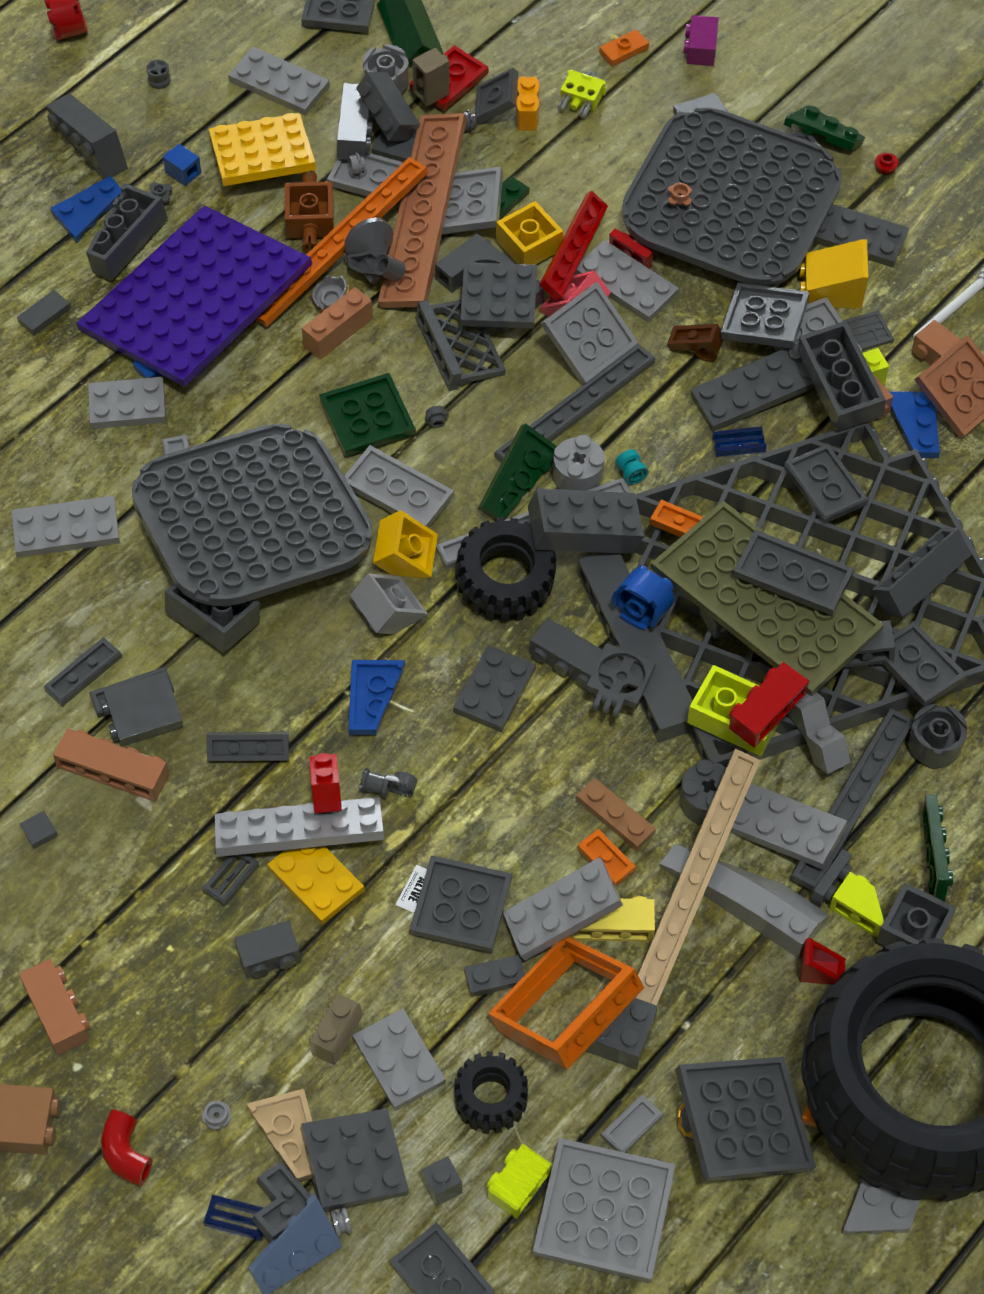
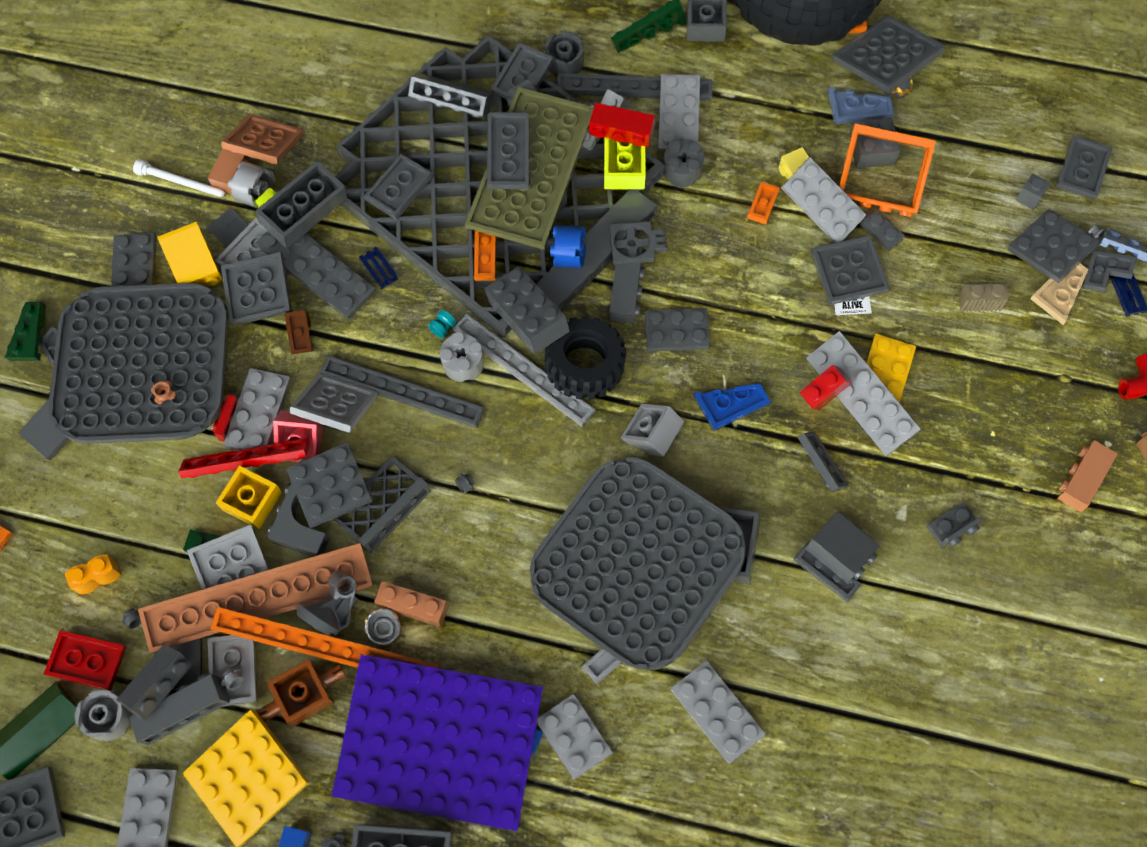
camera: 115 degrees left, 10 degrees up
dark grey tile [20,811,58,849] -> none
dark grey tile [43,637,122,707] -> none
nougat brick [53,728,169,802] -> none
dark grey tile [202,854,259,907] -> none
light grey plate [202,1101,231,1130] -> none
dark grey brick [234,920,301,979] -> none
dark green plate [319,373,416,457] -> none
light grey plate [344,445,454,528] -> none
light grey plate [352,1009,446,1111] -> none
dark grey connector [359,768,418,798] -> none
yellow slope [373,510,438,579] -> none
dark tan brick [413,48,450,106] -> none
black tyre [454,1051,528,1134] -> none
dark grey tile [475,67,518,125] -> none
dark green wing [478,423,557,520] -> none
neon yellow brick [486,1144,552,1219] -> none
light grey plate [532,1138,676,1283] -> none
neon yellow piece [557,70,606,118] -> none
medium nougat plate [576,778,656,851] -> none
light grey tile [601,1095,663,1153] -> none
tan plate [635,749,761,1005] -> none
light grey wedge [659,844,830,959] -> none
red slope [800,938,846,985] -> none
dark grey plate [811,849,853,908] -> none
neon yellow slope [829,872,884,938] -> none
red plate [875,152,899,175] -> none
blue wing [889,391,940,458] -> none
none -> light grey brick [228,161,275,208]
none -> sand blue wing [828,87,894,124]
none -> dark grey bracket [927,502,983,548]

